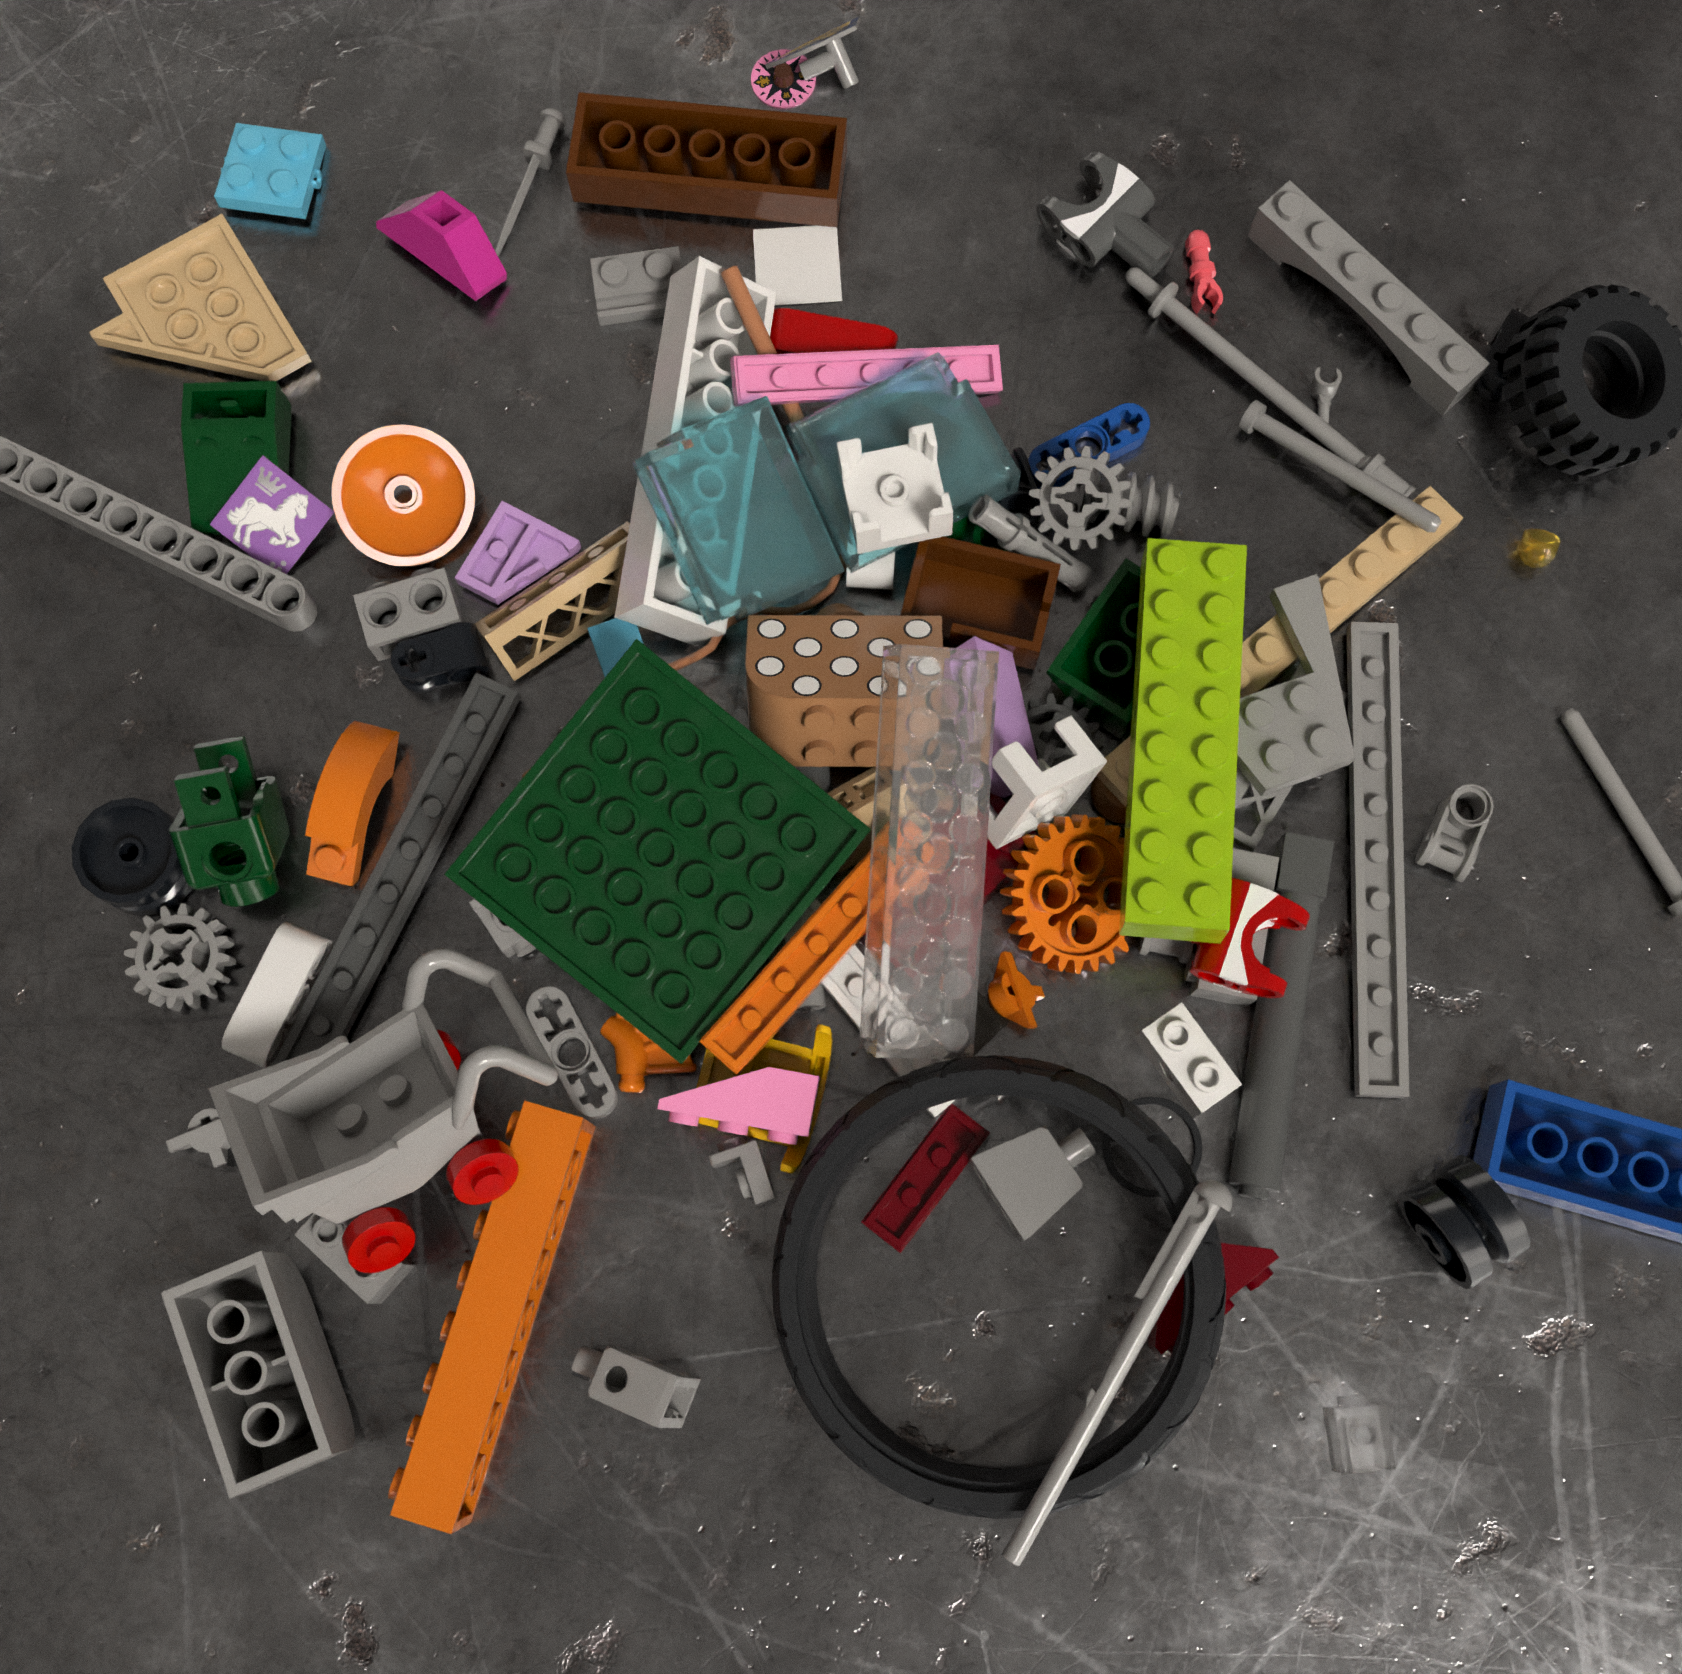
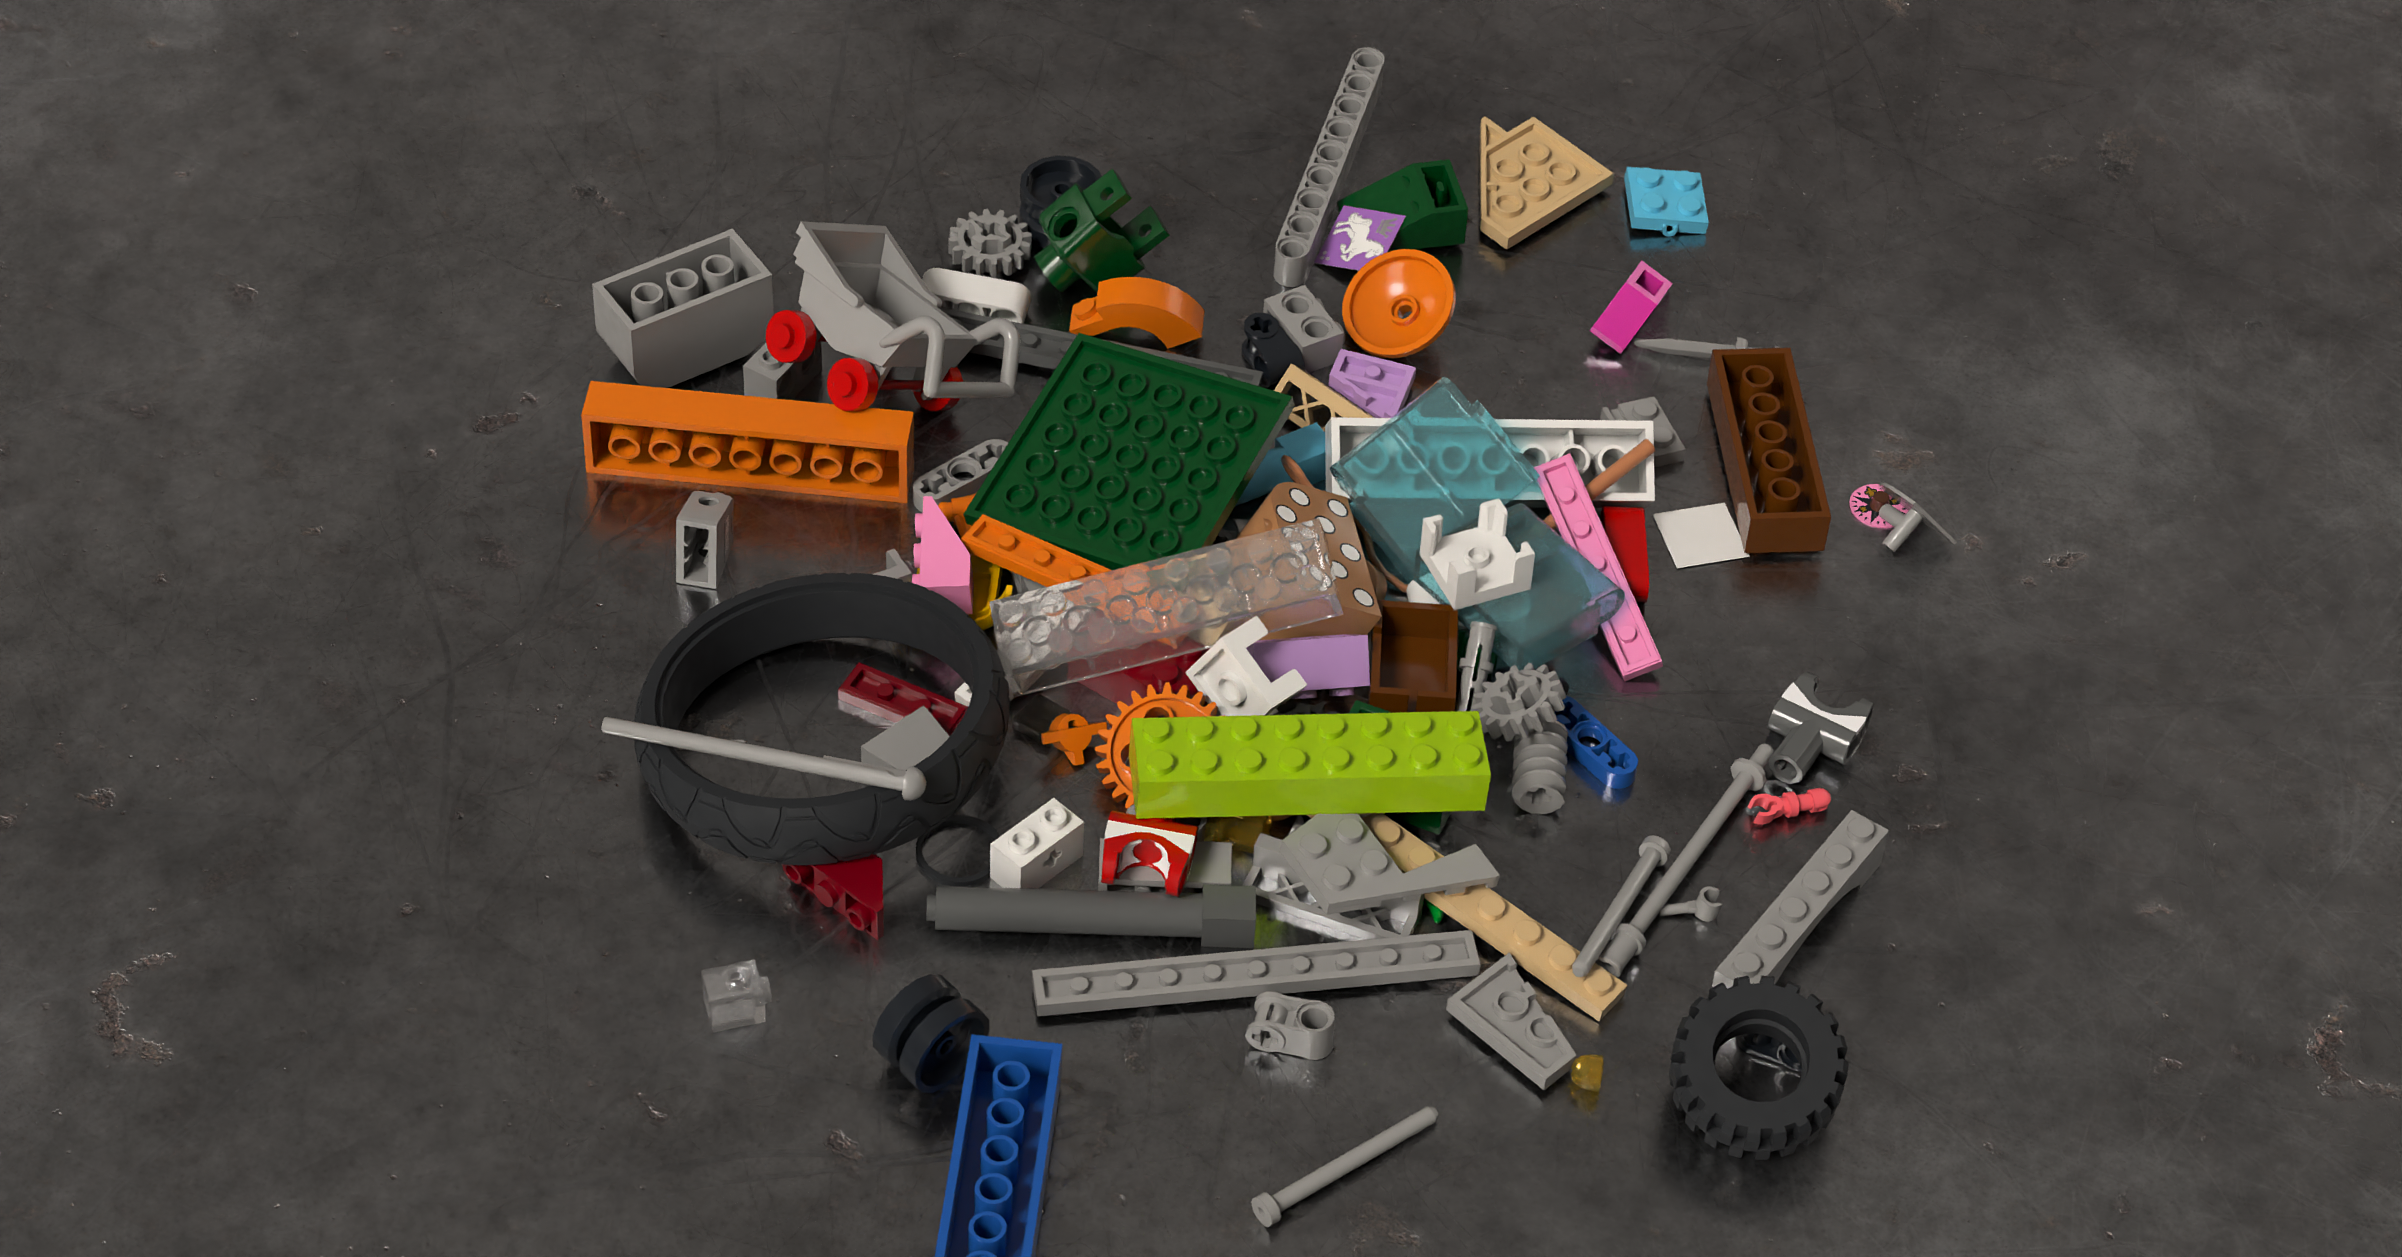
camera: 75 degrees right, 30 degrees down
none -> light grey wing [1446,952,1577,1090]

